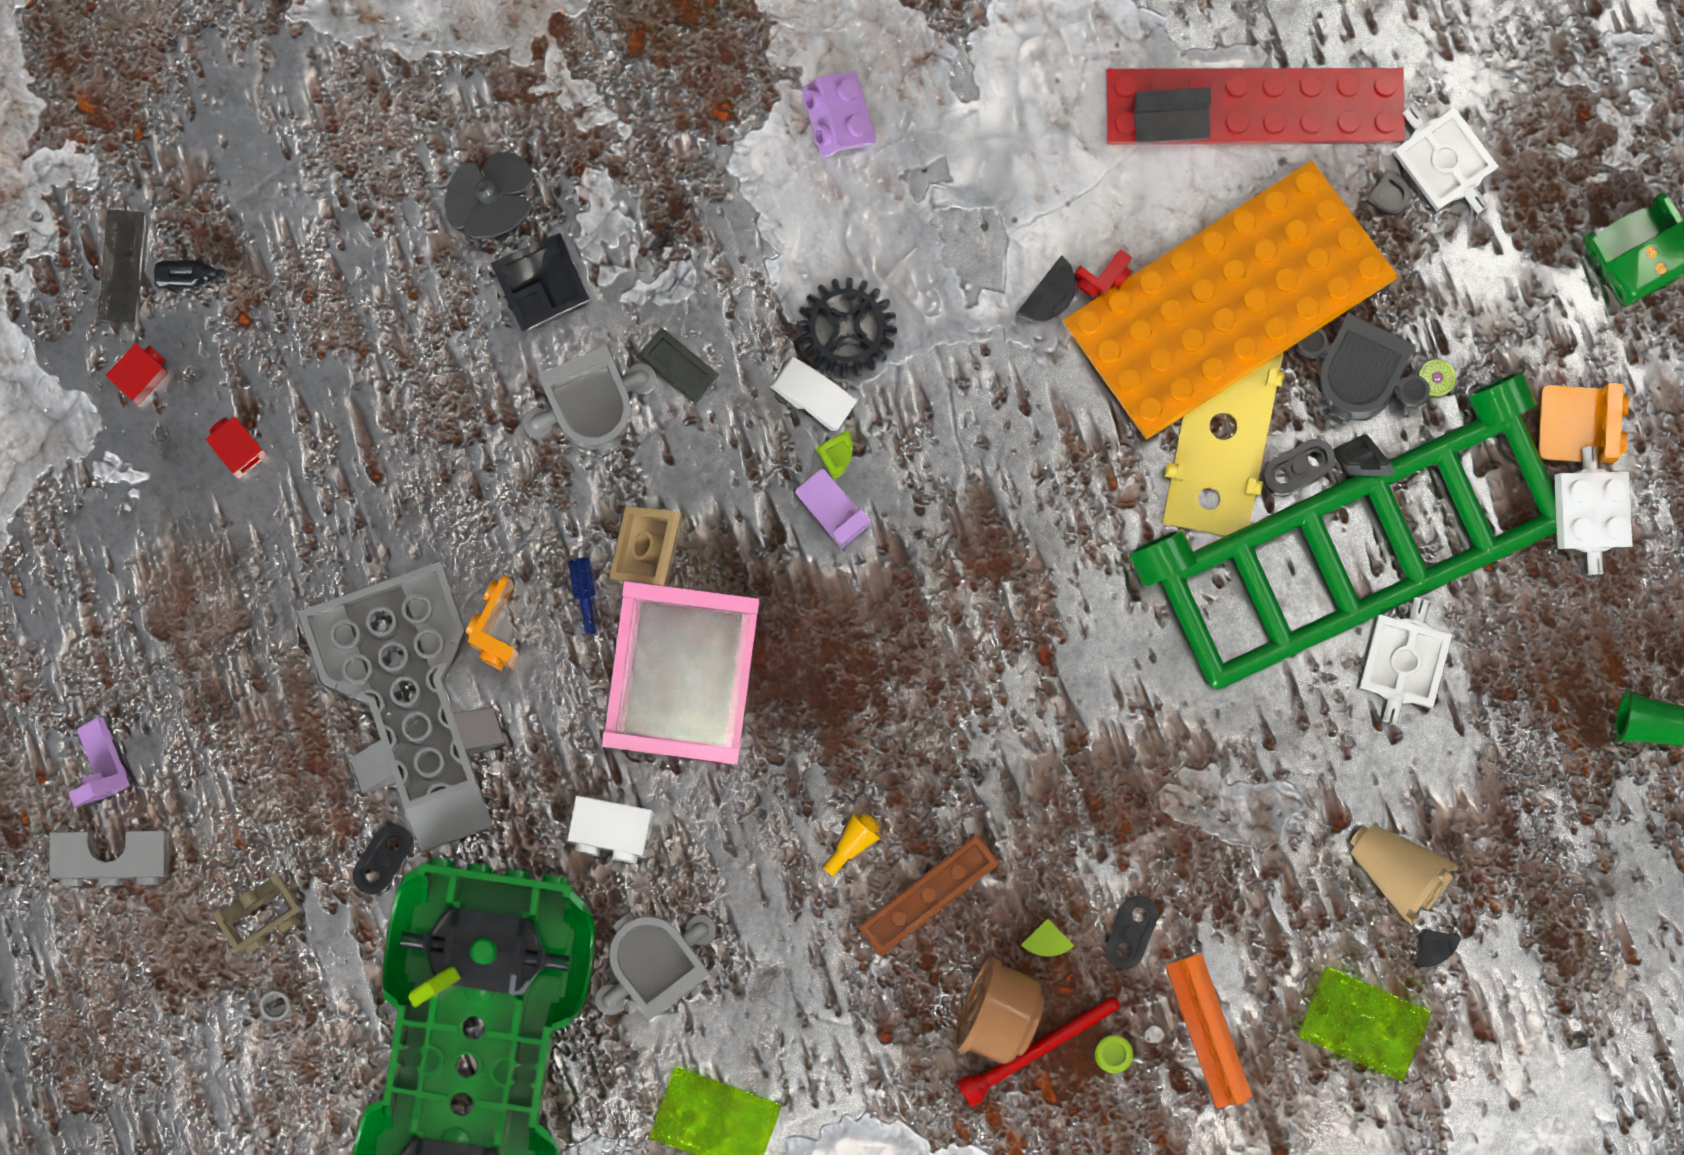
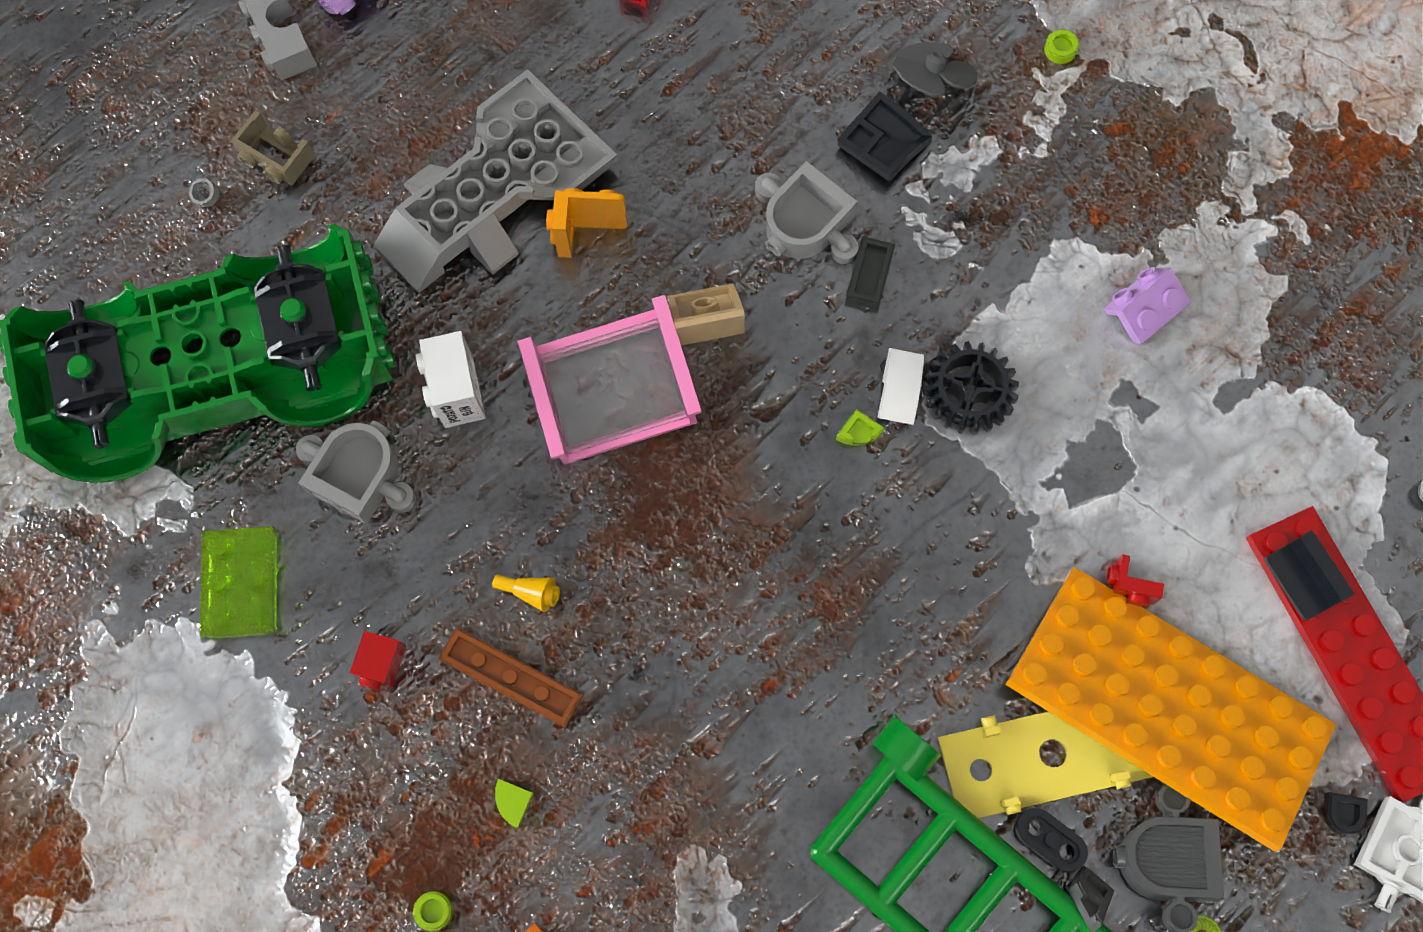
camera: 70 degrees right, 10 degrees down
black plate [353,824,413,895] -> none
lime tile [408,967,461,1007] -> none
clear blue axle [568,557,596,635] -> none
lavender bracket [795,469,871,549] -> none
medium nougat wheel [953,956,1044,1064] -> none
red piece [956,997,1120,1108] -> none
black plate [1016,255,1076,322] -> none
black plate [1105,896,1158,969] -> none
none -> red brick [350,631,406,691]
none -> lime tile [1044,29,1079,64]

